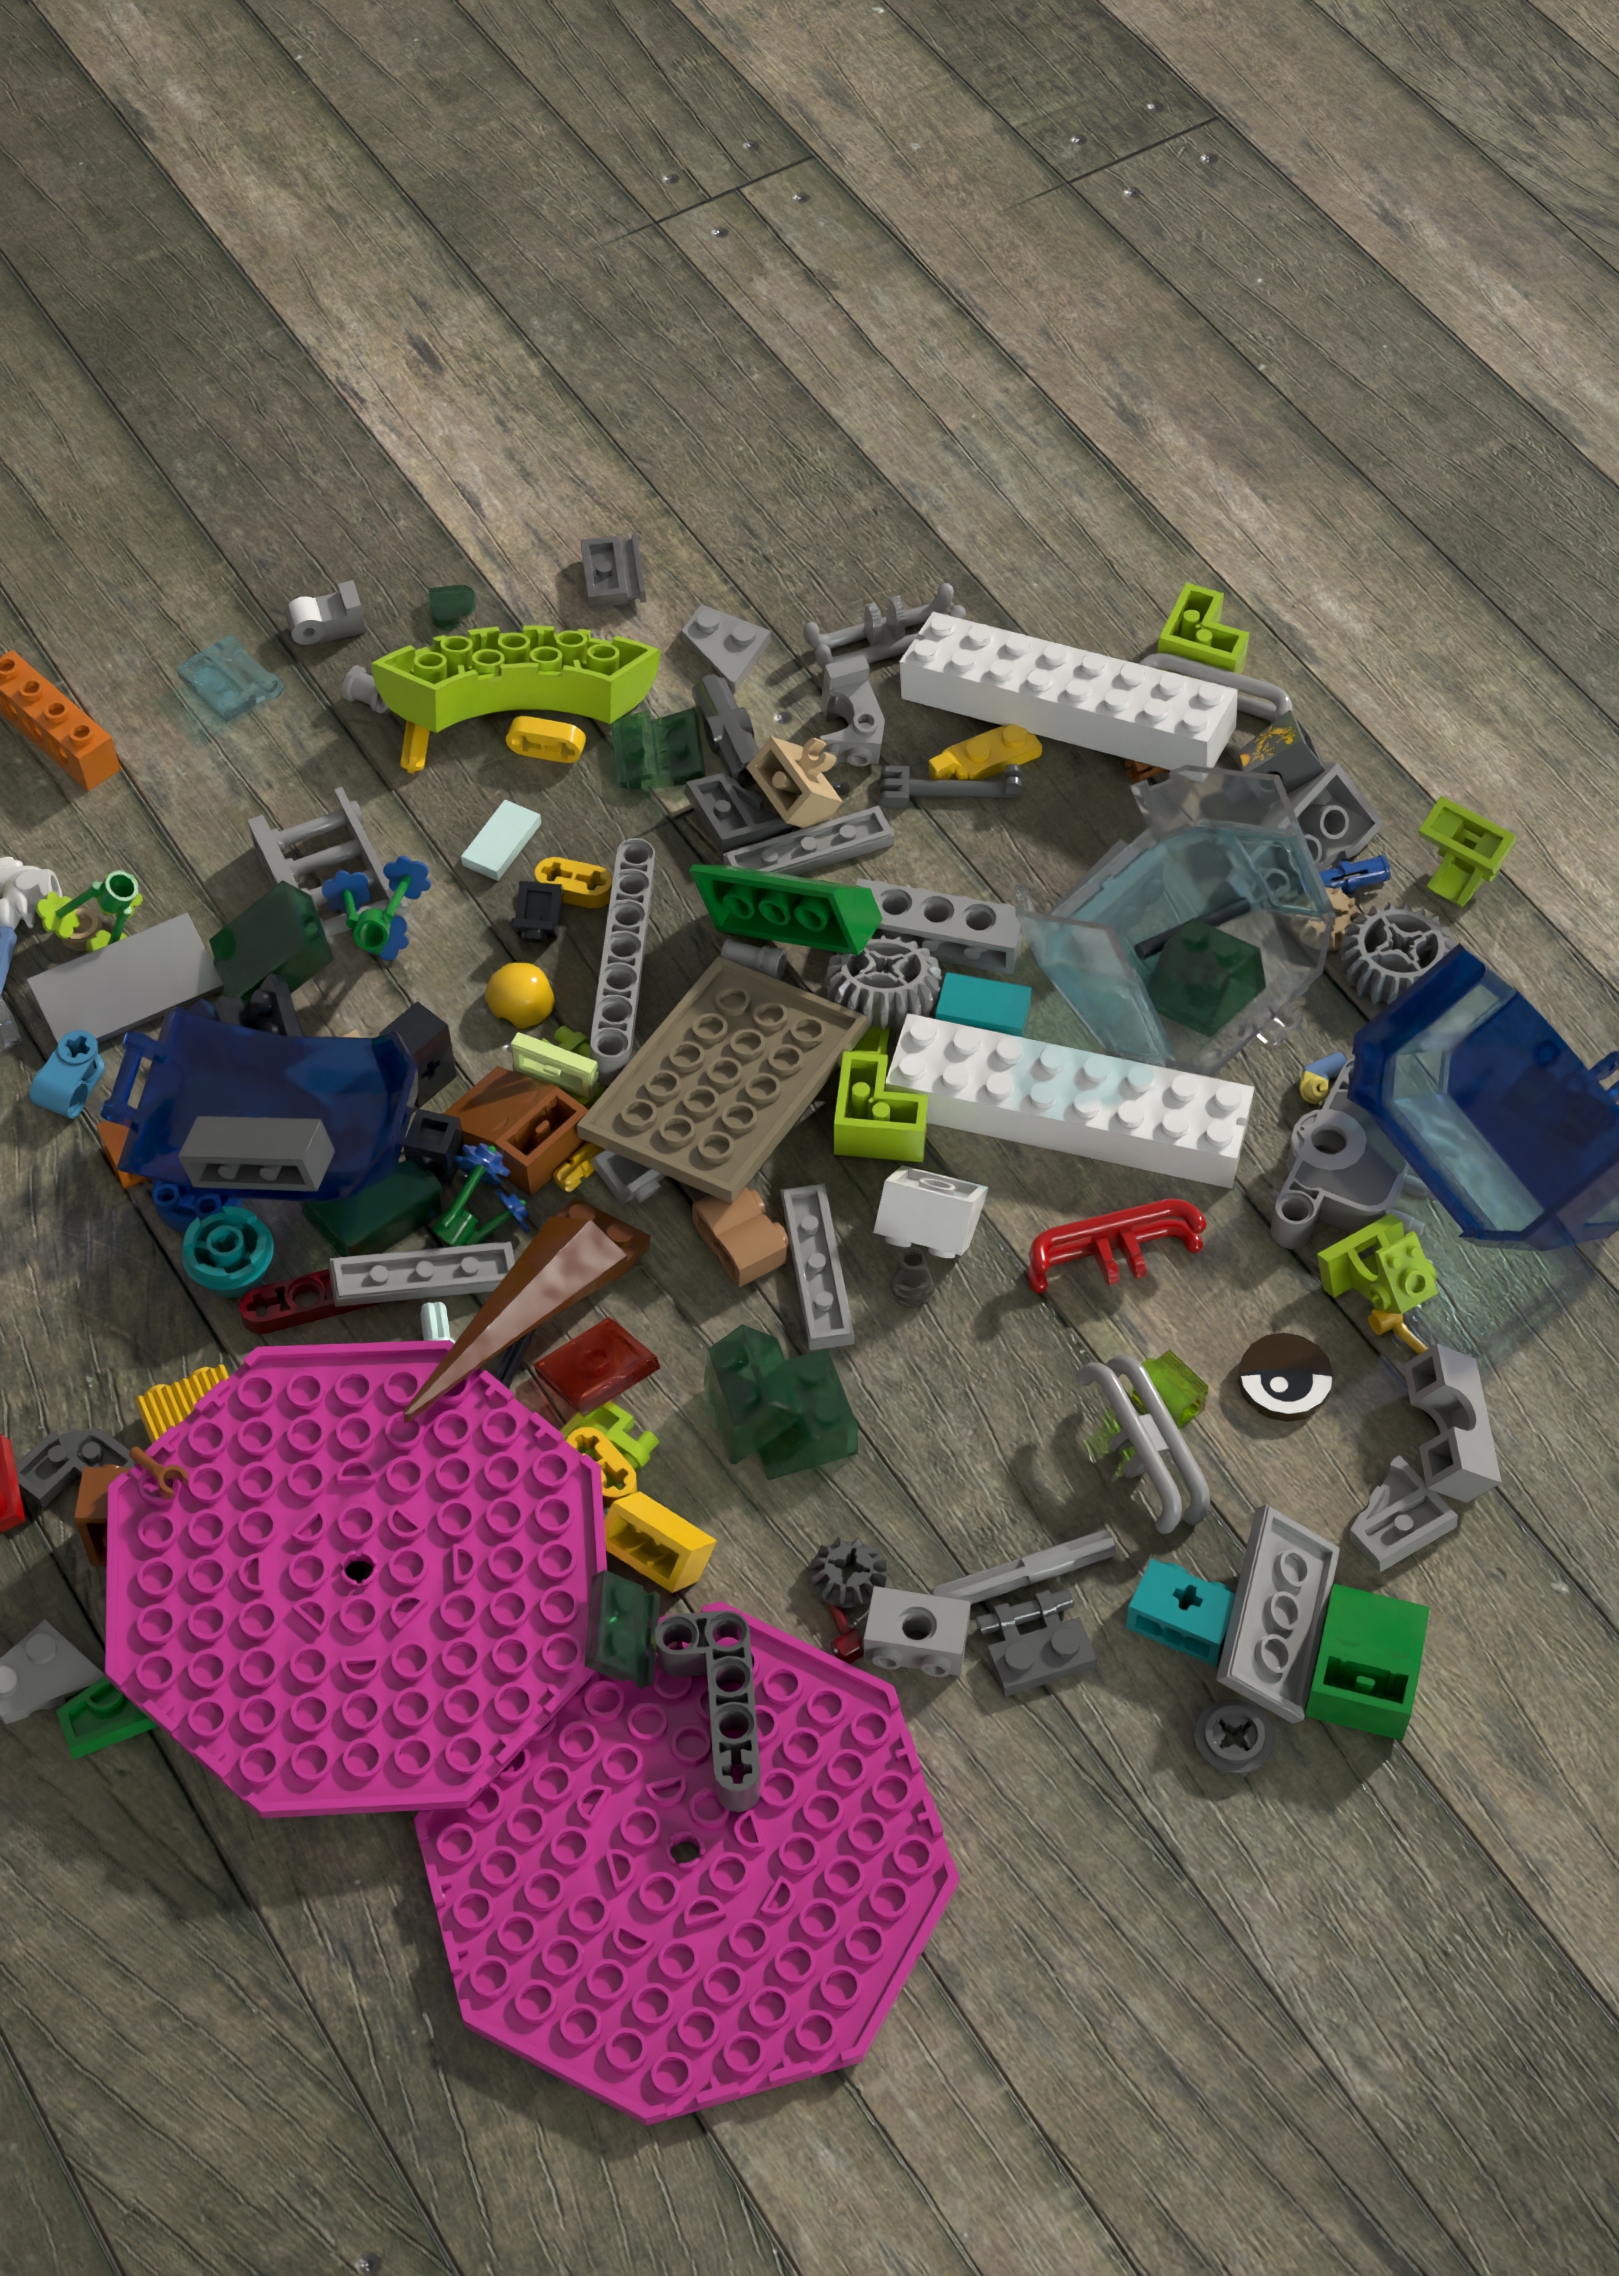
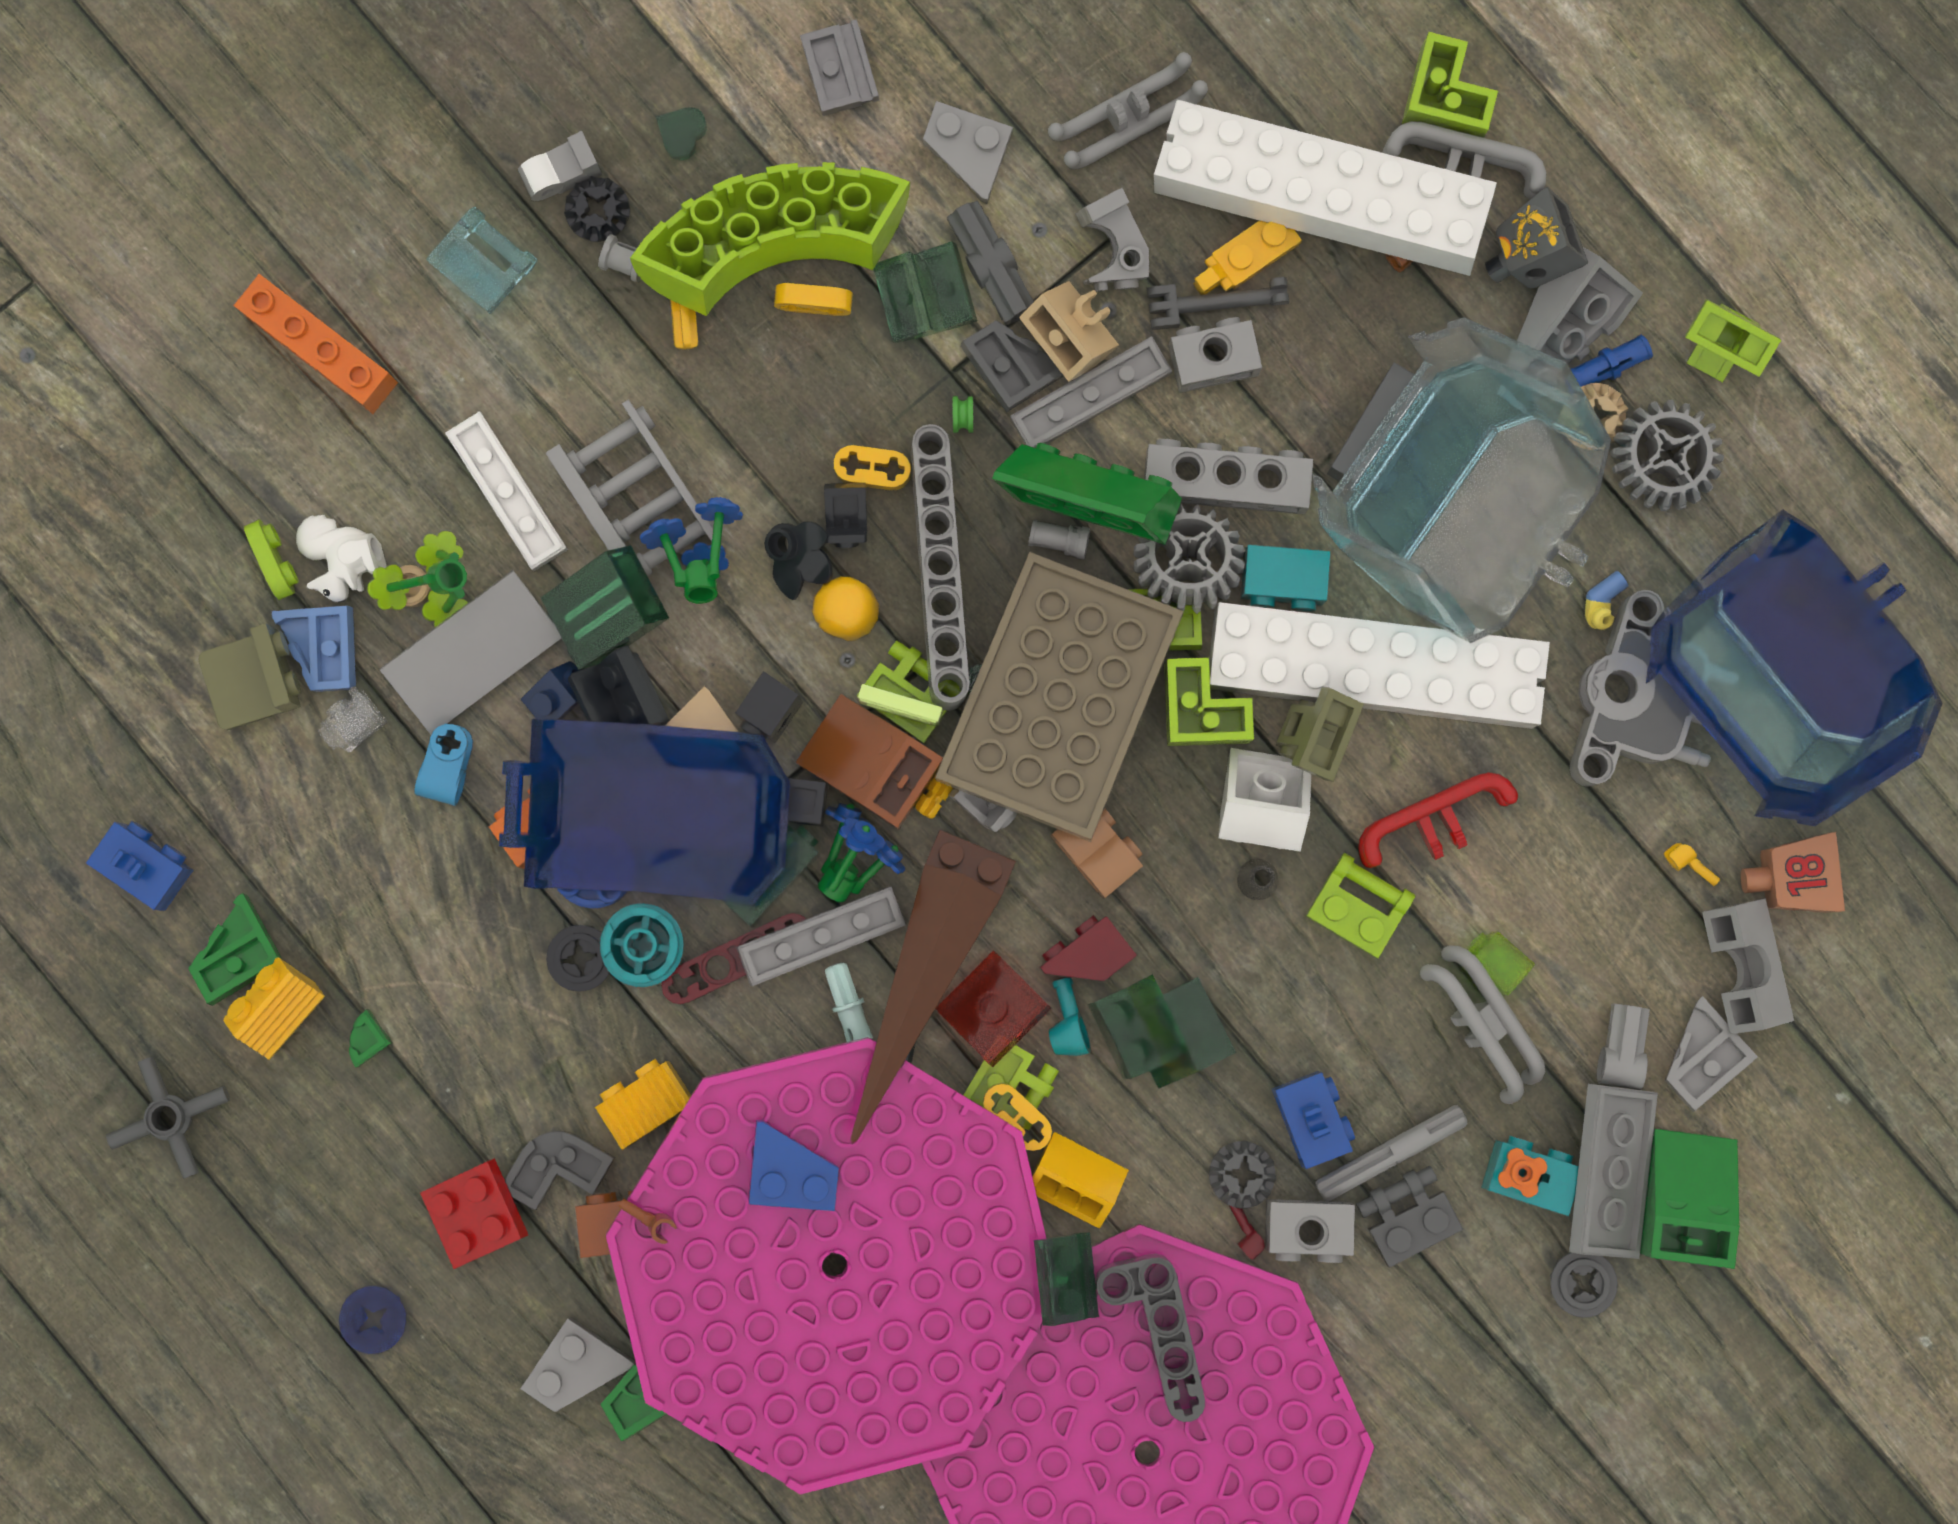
camera: 10 degrees left, 30 degrees up
dark grey brick [178,1116,335,1191] -> none
light aqua tile [461,800,541,881] -> none
light grey tile [780,1183,855,1351] -> none
black bar [1135,896,1251,960] -> none
clear green slope [1143,918,1266,1038] -> none
tile [1238,1333,1333,1422] -> none
lime tile [1317,1213,1439,1314] -> none
none -> white tile [445,411,568,572]
none -> black gear [546,925,610,991]
none -> black gear [564,176,630,242]
none -> blue wing [748,1120,839,1211]
none -> black plate [764,521,832,600]
none -> bright green bush [953,396,973,433]
none -> dark red slope [1039,915,1137,981]
none -> teal bar [1049,977,1091,1056]
none -> light grey brick [1168,317,1262,393]
none -> blue brick [1271,1071,1355,1169]
none -> olive tile [1276,687,1364,782]
none -> lime plate [1305,852,1416,959]
none -> orange plate [1498,1148,1547,1197]
none -> light grey piece [1597,1004,1650,1090]
none -> nougat torso [1740,832,1845,913]

